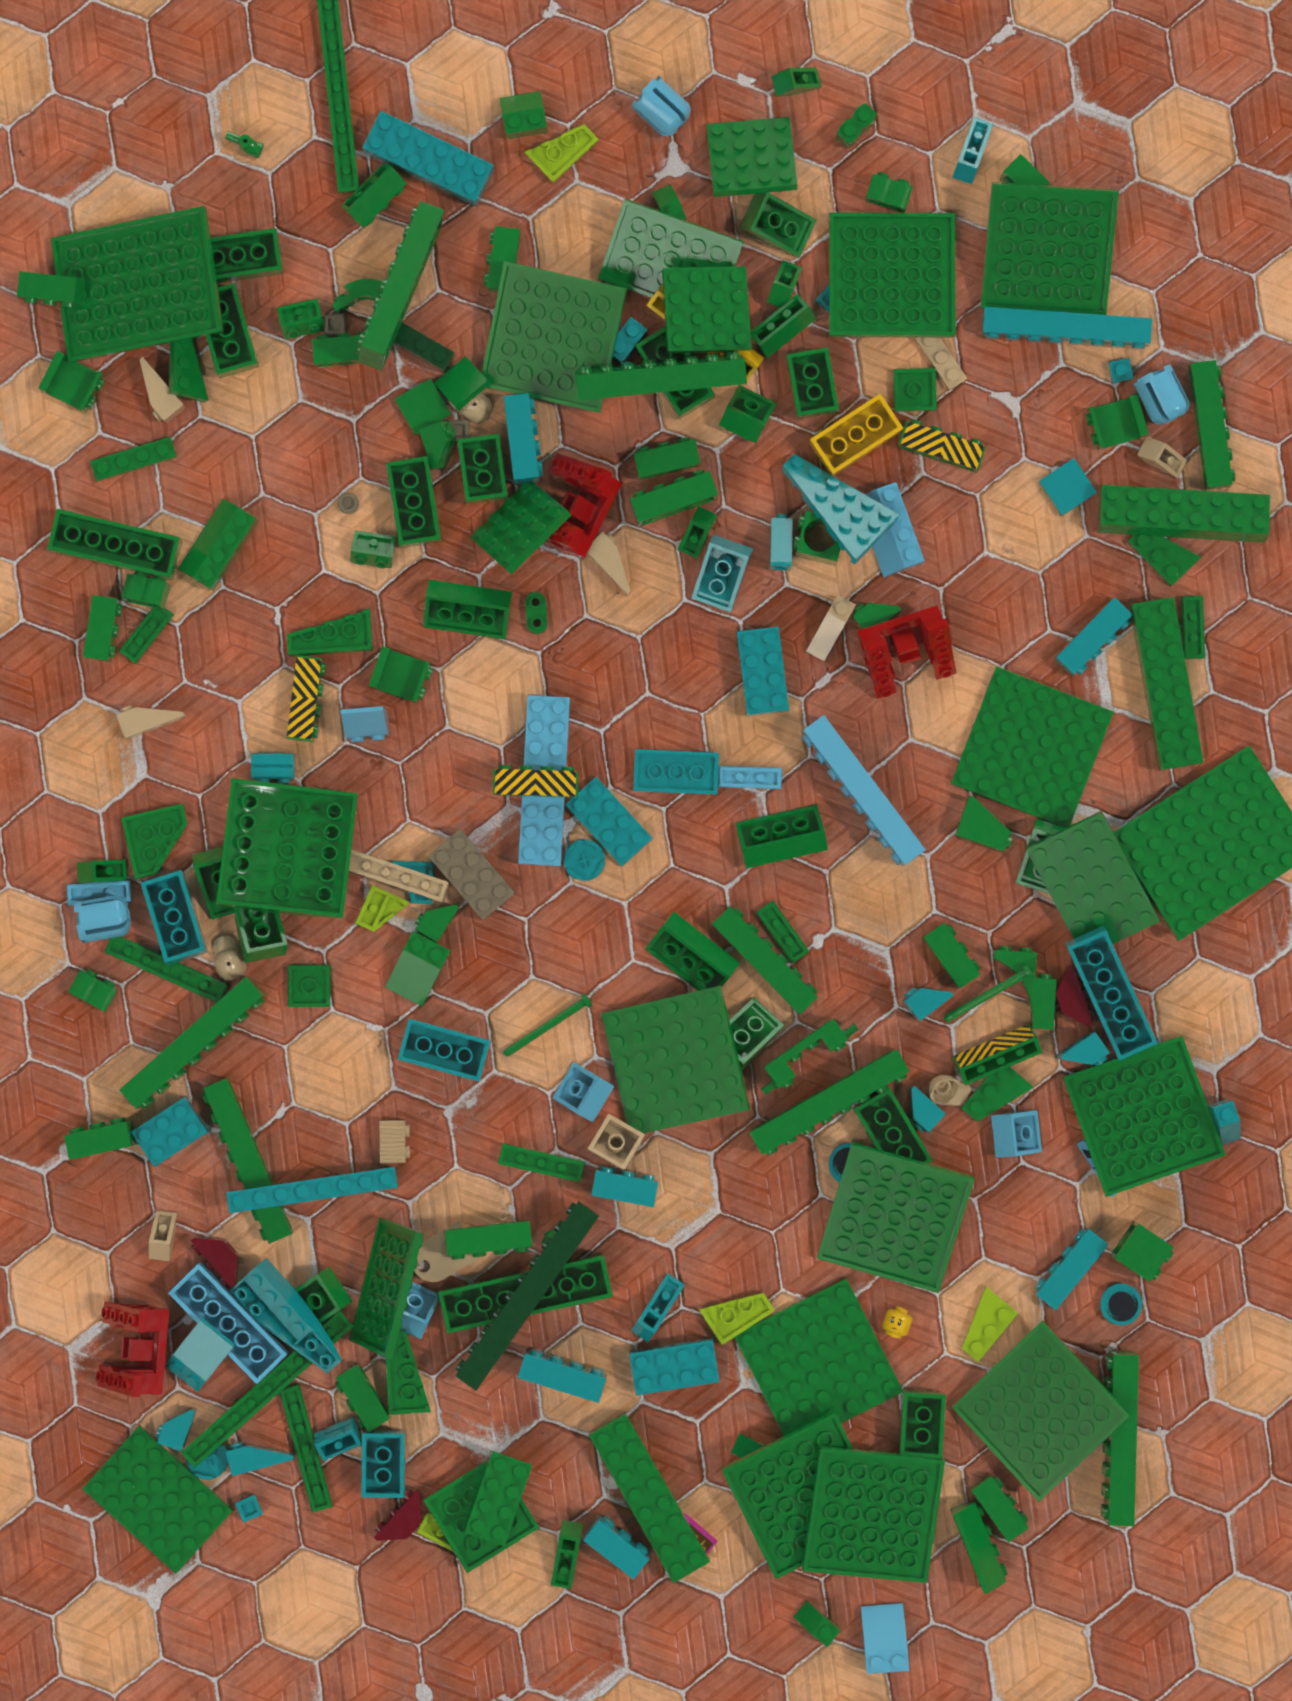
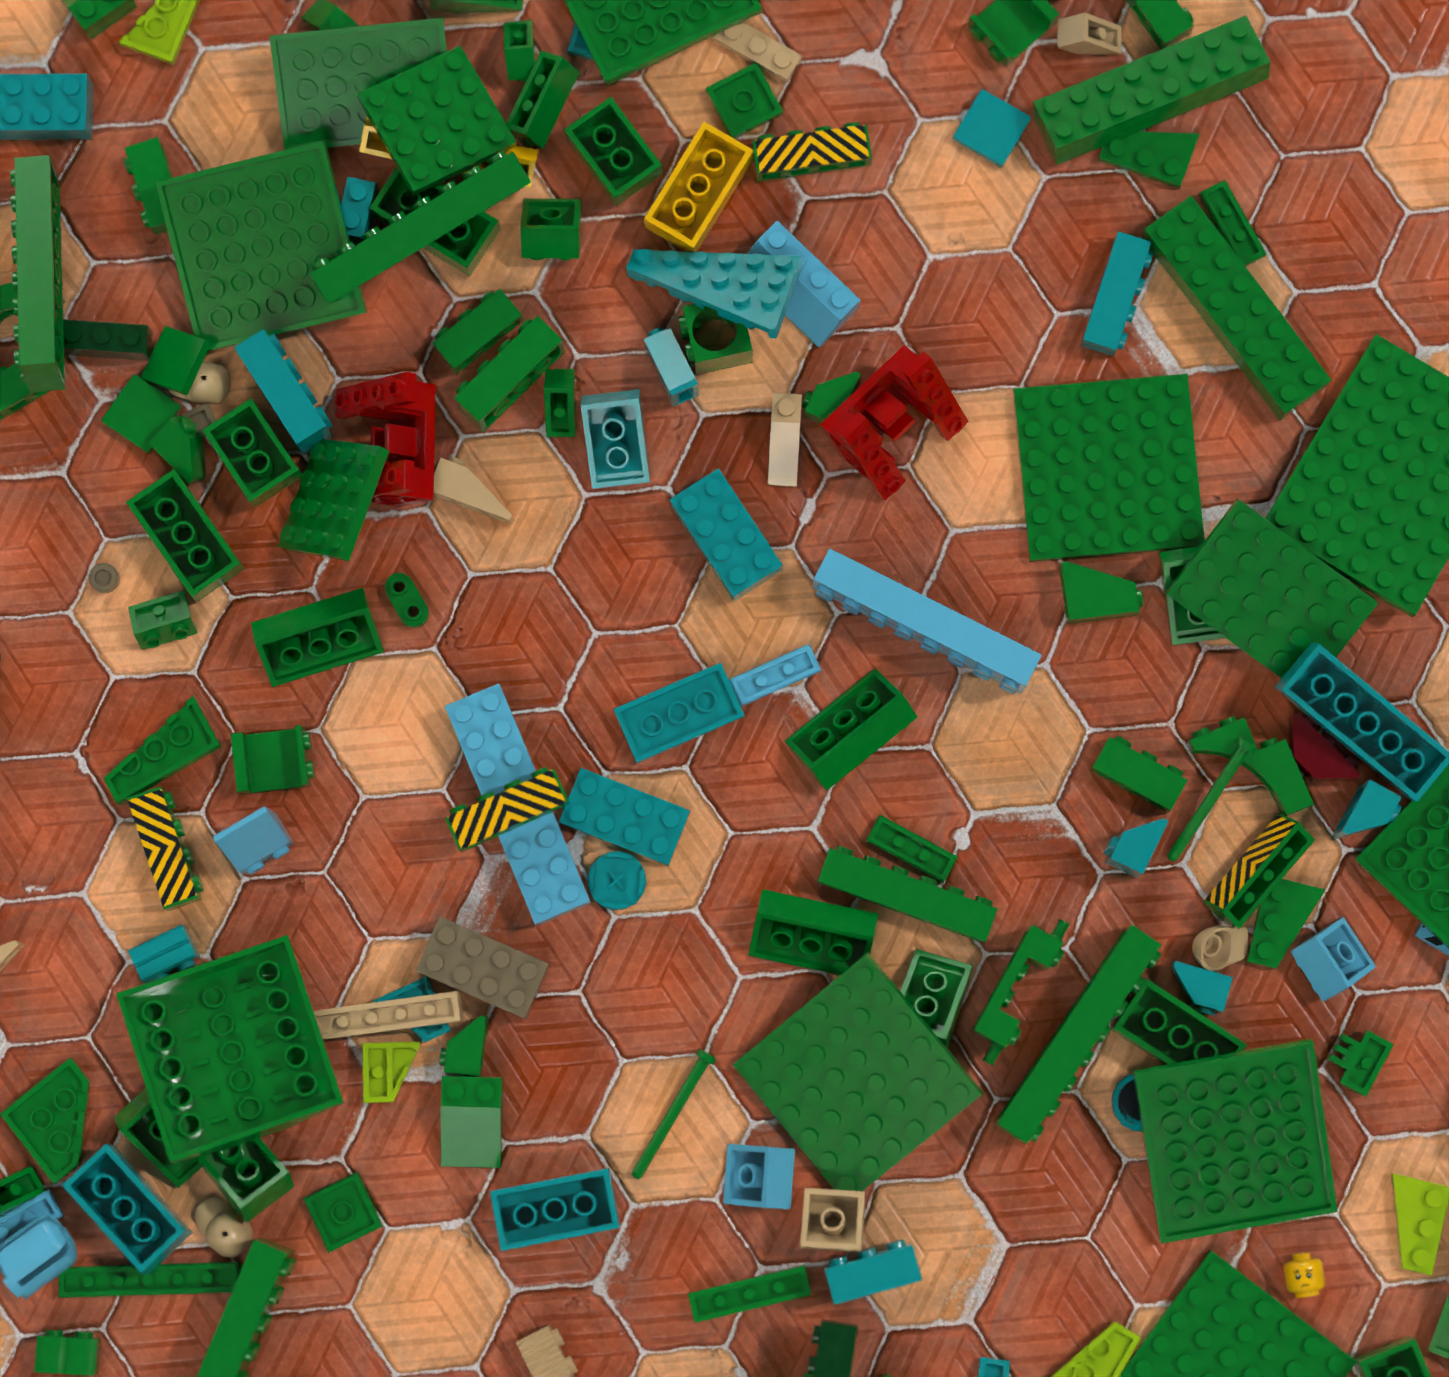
camera: 25 degrees left, 5 degrees down
none -> green hinge [1327,1030,1394,1097]

